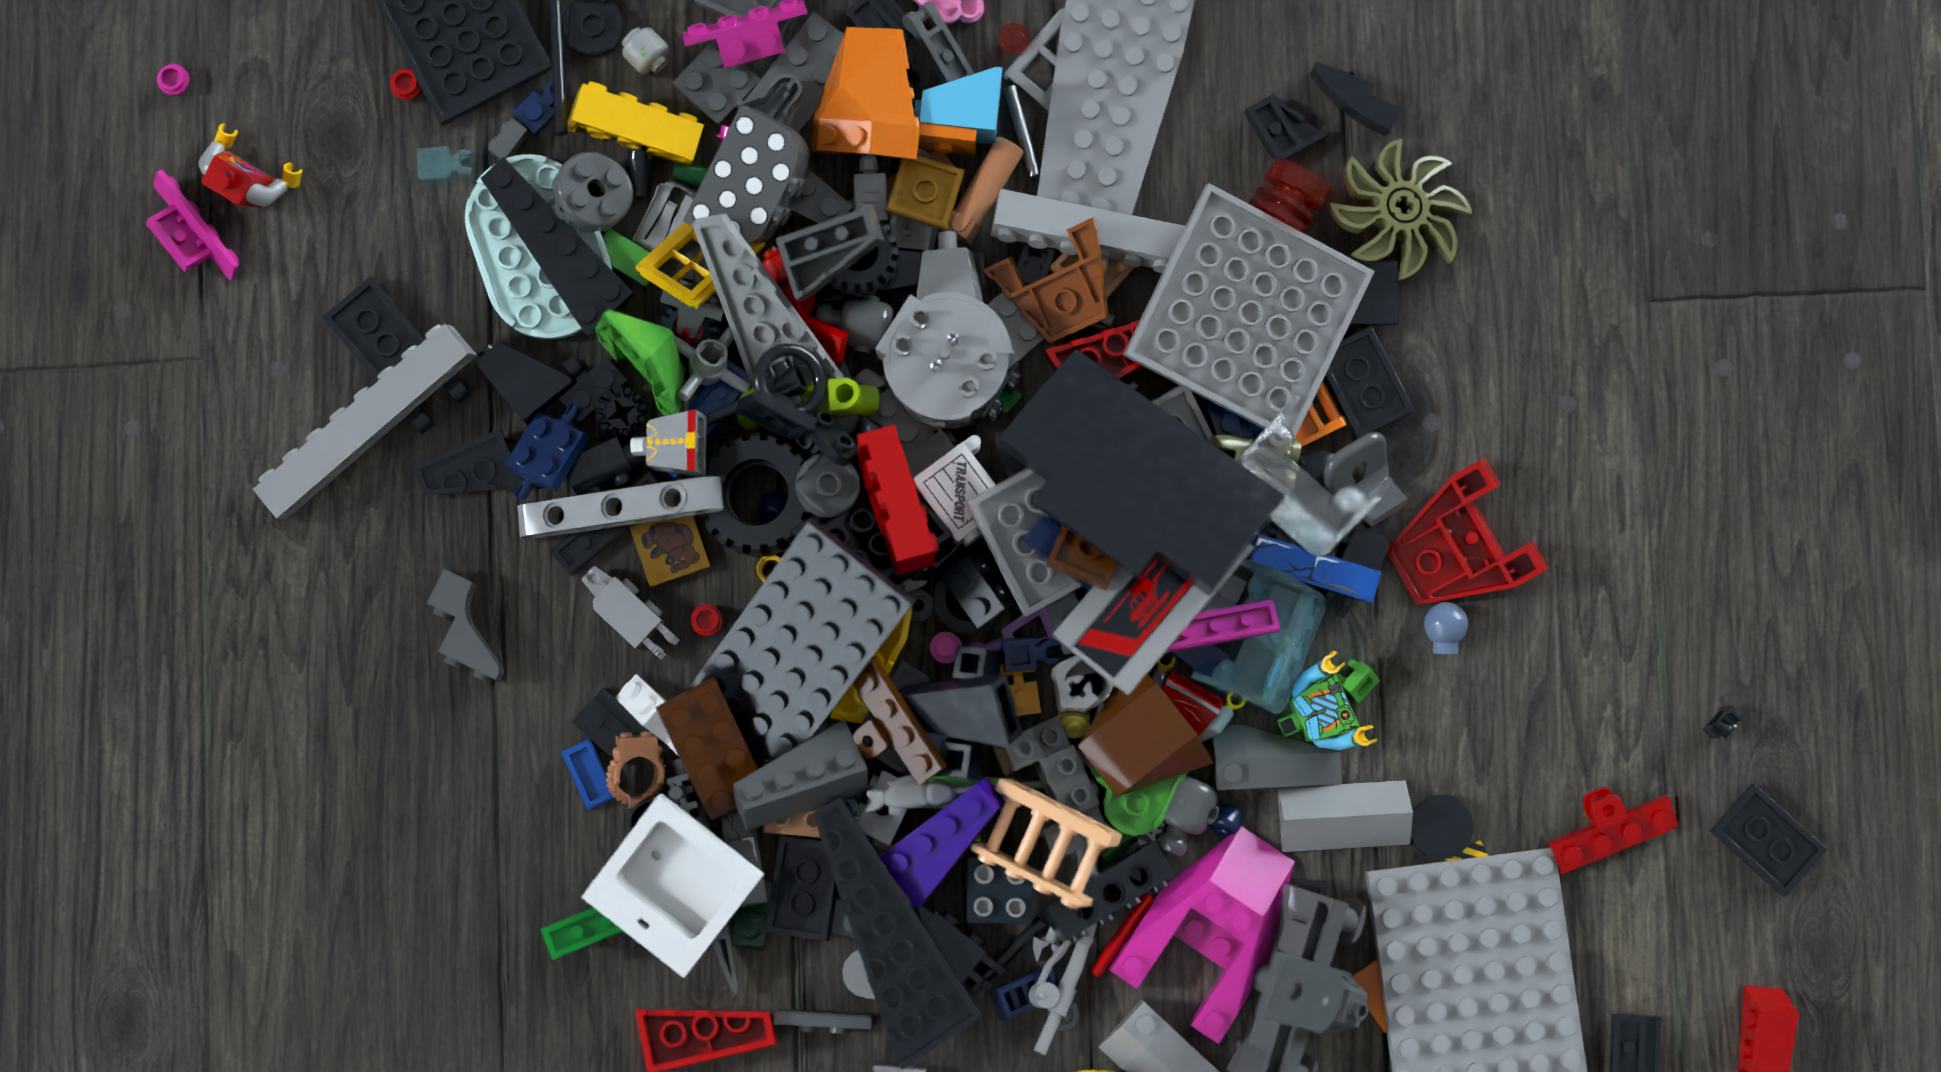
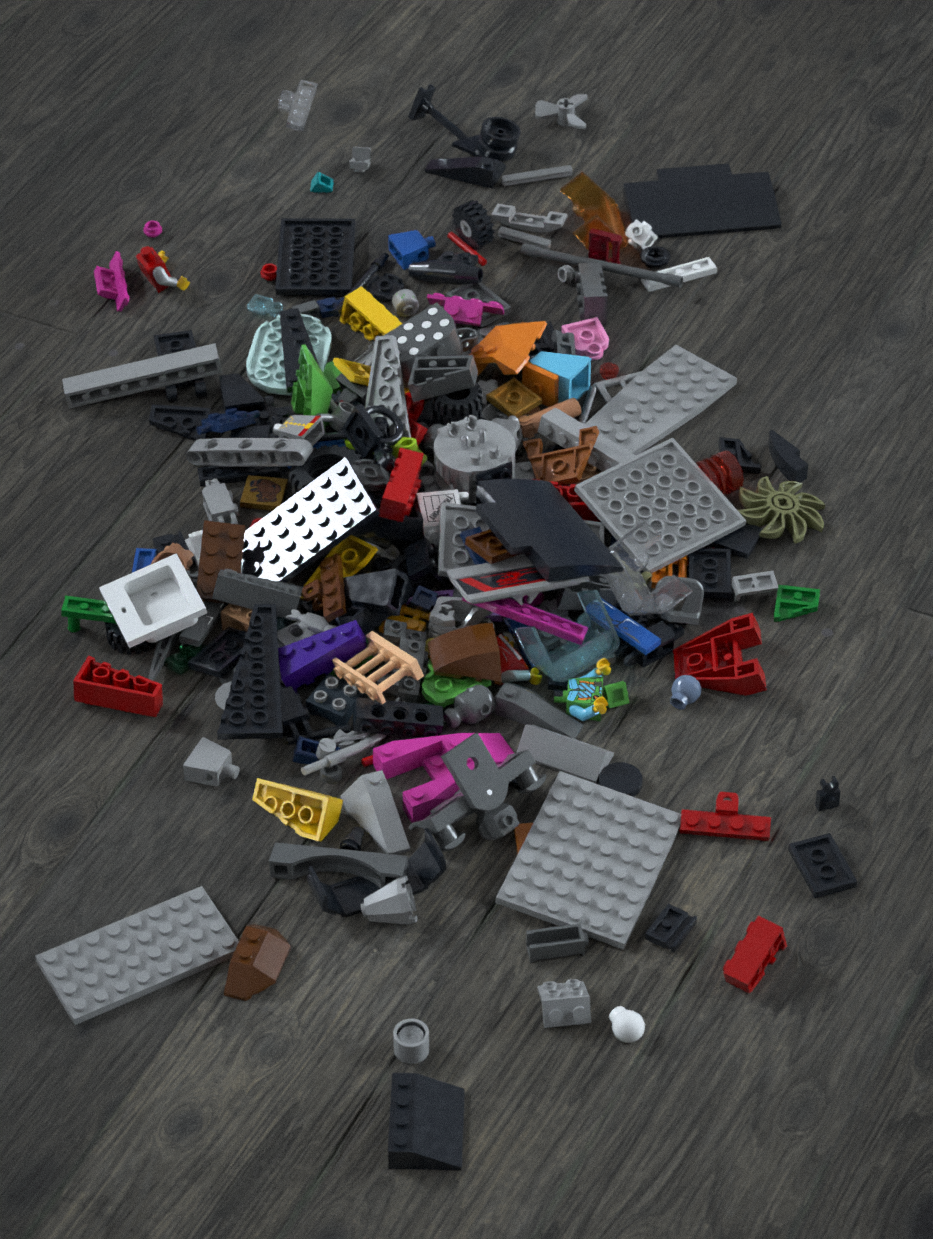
camera: 30 degrees right, 40 degrees down
dark grey arch [427,569,504,683] -> none
dark grey plate [551,151,633,232] -> none
black cone [624,151,656,197] -> none
dark grey plate [774,1009,873,1034] -> none
dark blue piece [1209,803,1243,838] -> none
none -> light grey hinge [731,571,779,602]
none -> green wing [774,585,820,622]

